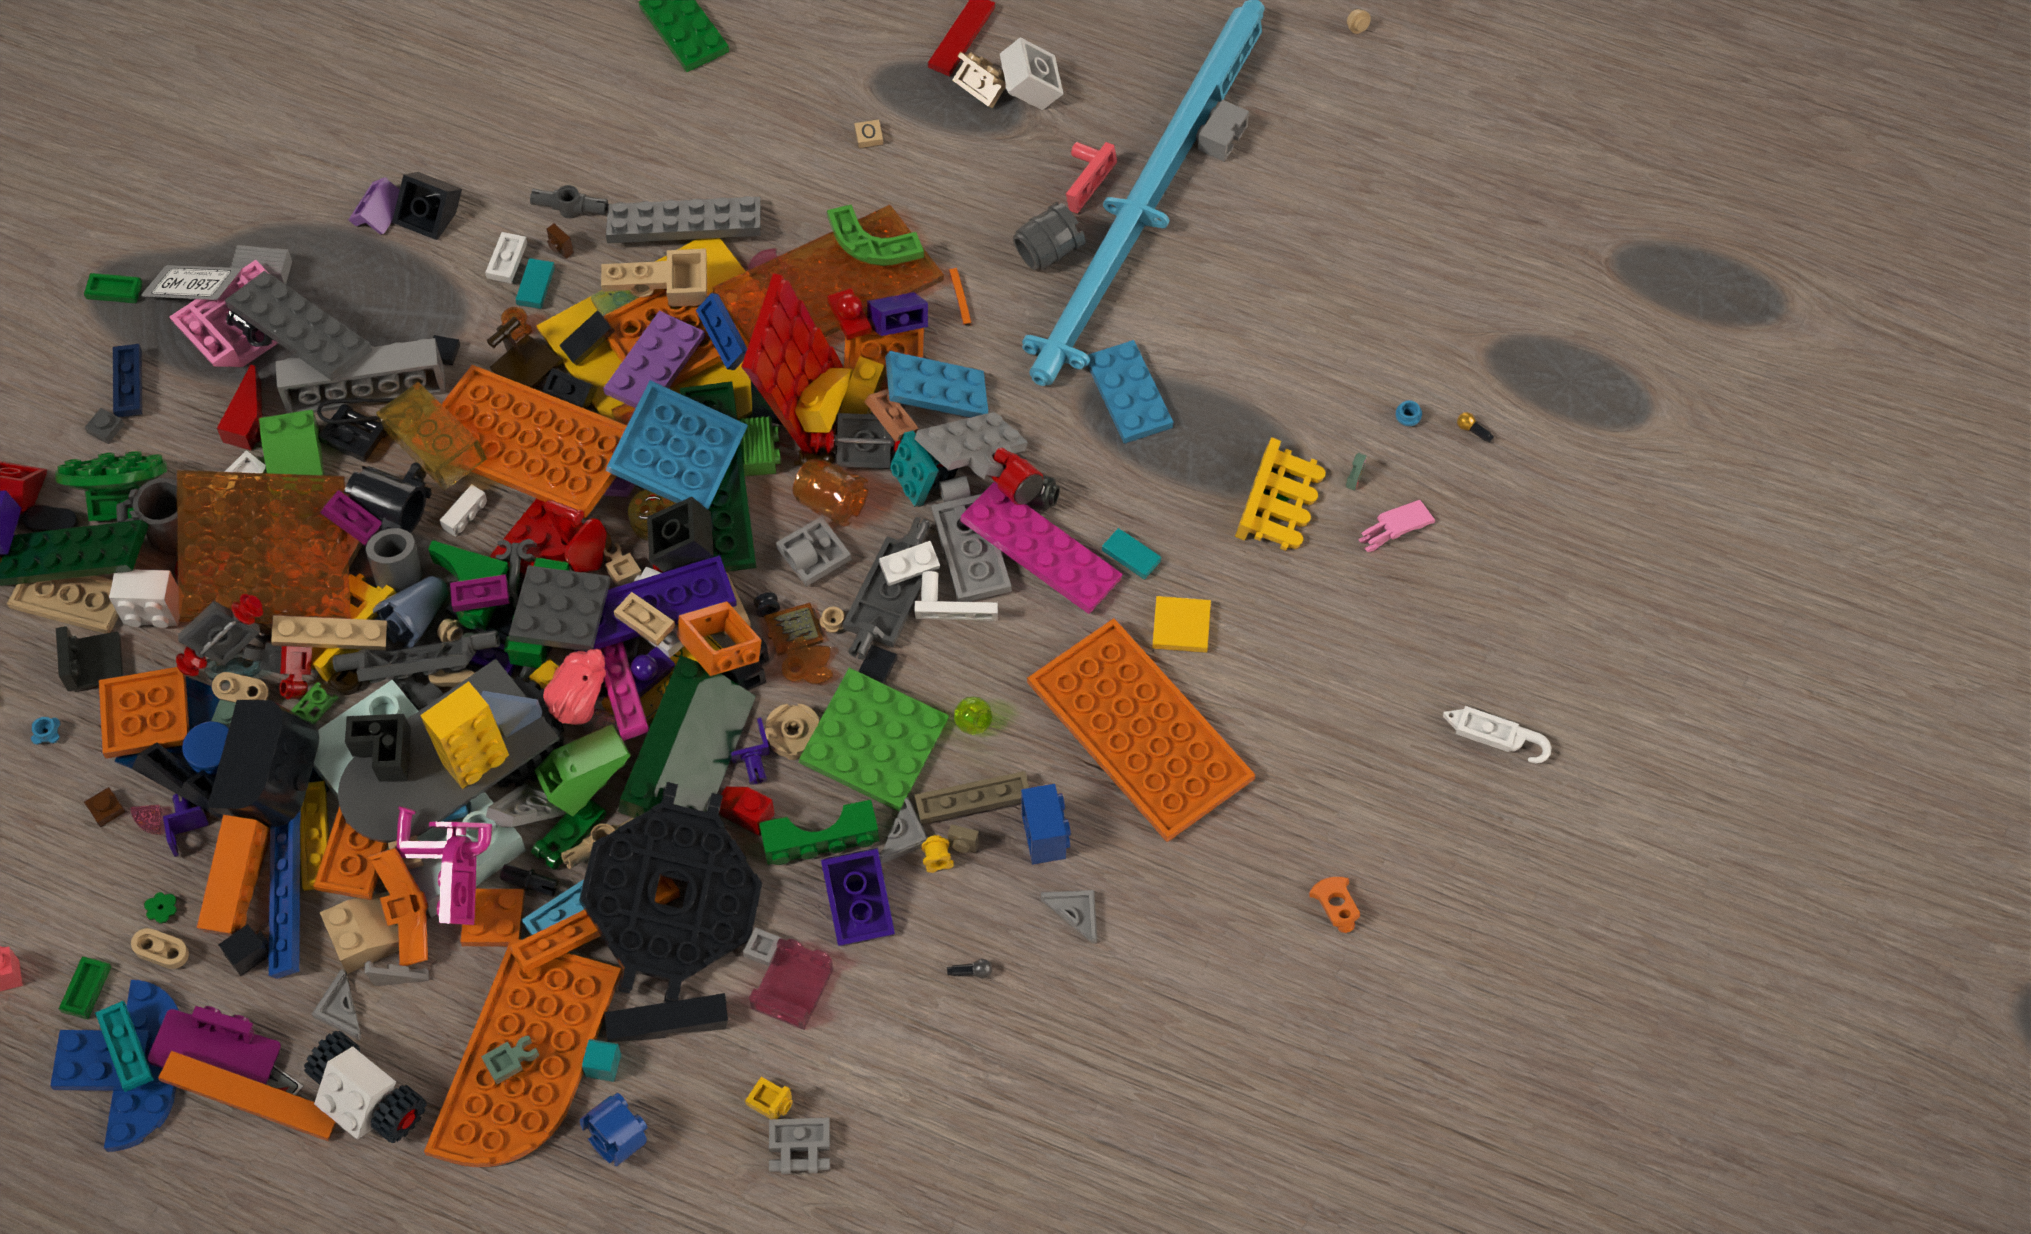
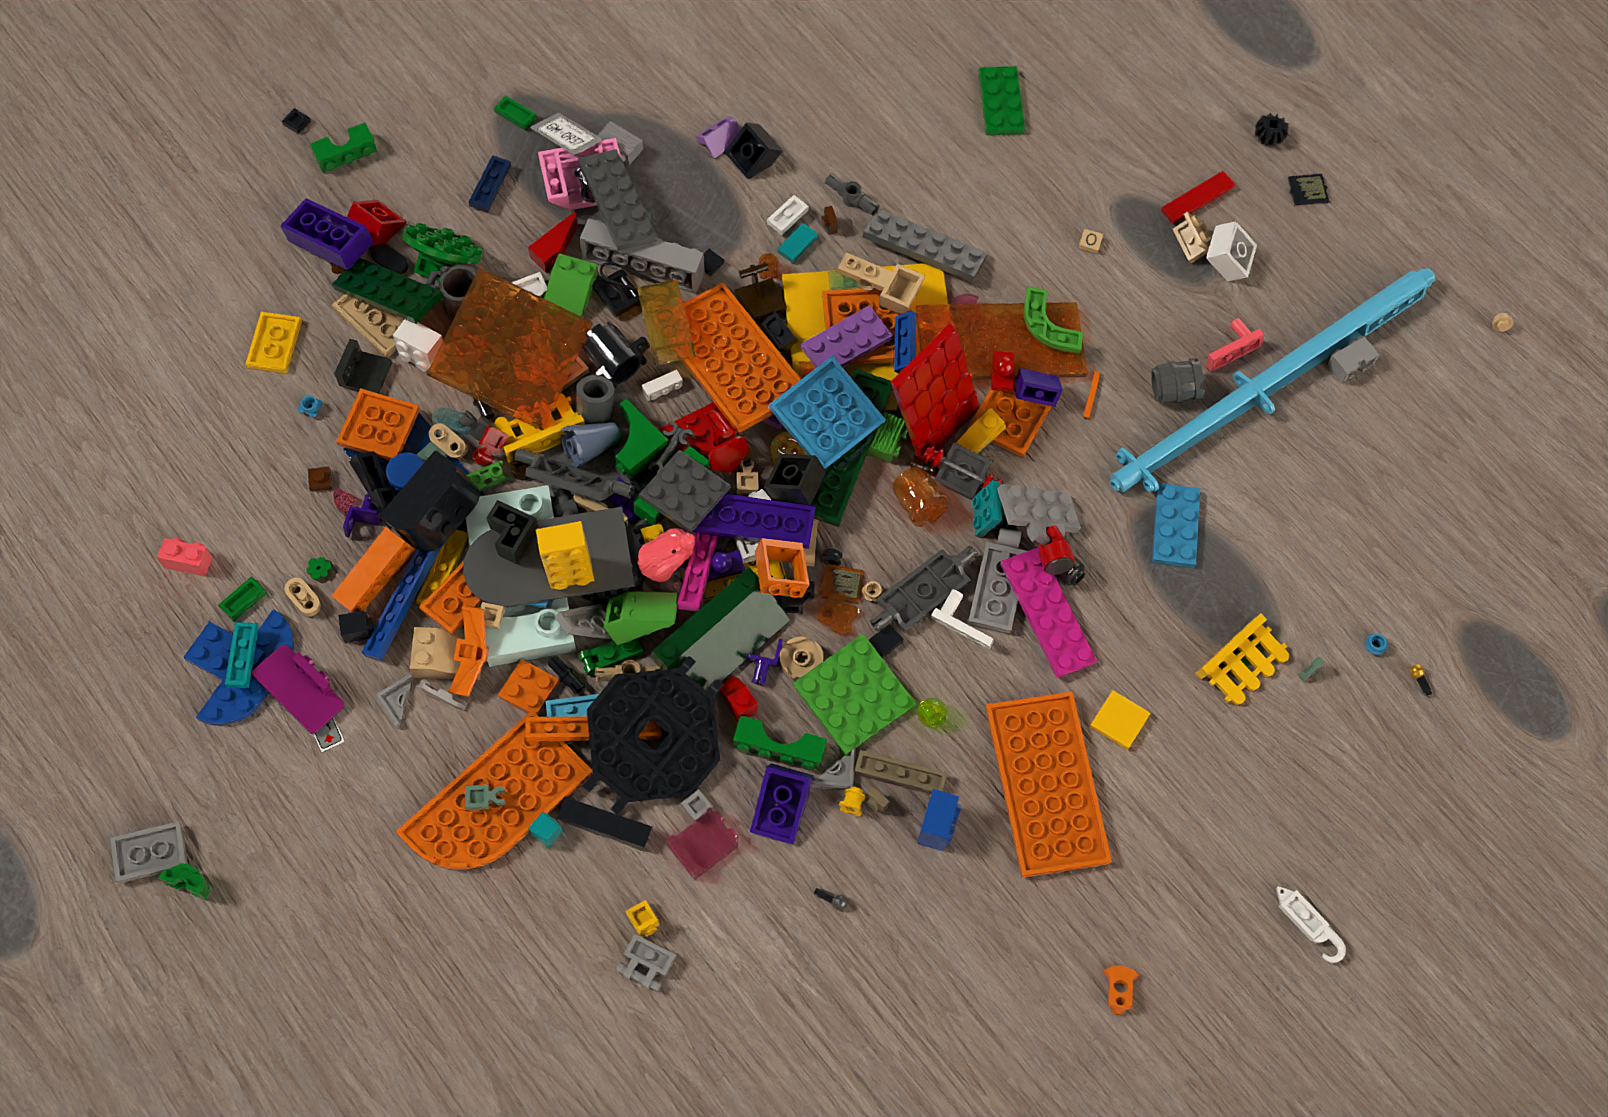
camera: 25 degrees right, 5 degrees up
dark grey plate [84,408,125,444] -> none
orange tile [158,1051,337,1141] -> none
dark grey plate [176,594,263,676] -> none
tan plate [271,615,387,650] -> none
brick [304,1031,427,1143] -> none
magenta plate [320,490,382,545] -> none
dark pink plate [397,806,492,925] -> none
tan plate [437,619,463,642] -> none
magenta plate [450,575,509,612] -> none
sand blue slope [481,691,542,738] -> none
black tile [559,310,615,366] -> none
blue brick [580,1093,648,1167] -> none
tan plate [614,592,675,646] -> none
light grey plate [776,516,852,587] -> none
yellow slope [795,368,853,433] -> none
nougat plate [865,389,919,442] -> none
white plate [879,541,940,586] -> none
dark azure plate [885,351,989,418] -> none
light grey tile [1041,890,1097,944] -> none
teal tile [1102,528,1161,580] -> none
bright pink arm [1358,500,1435,552] -> none

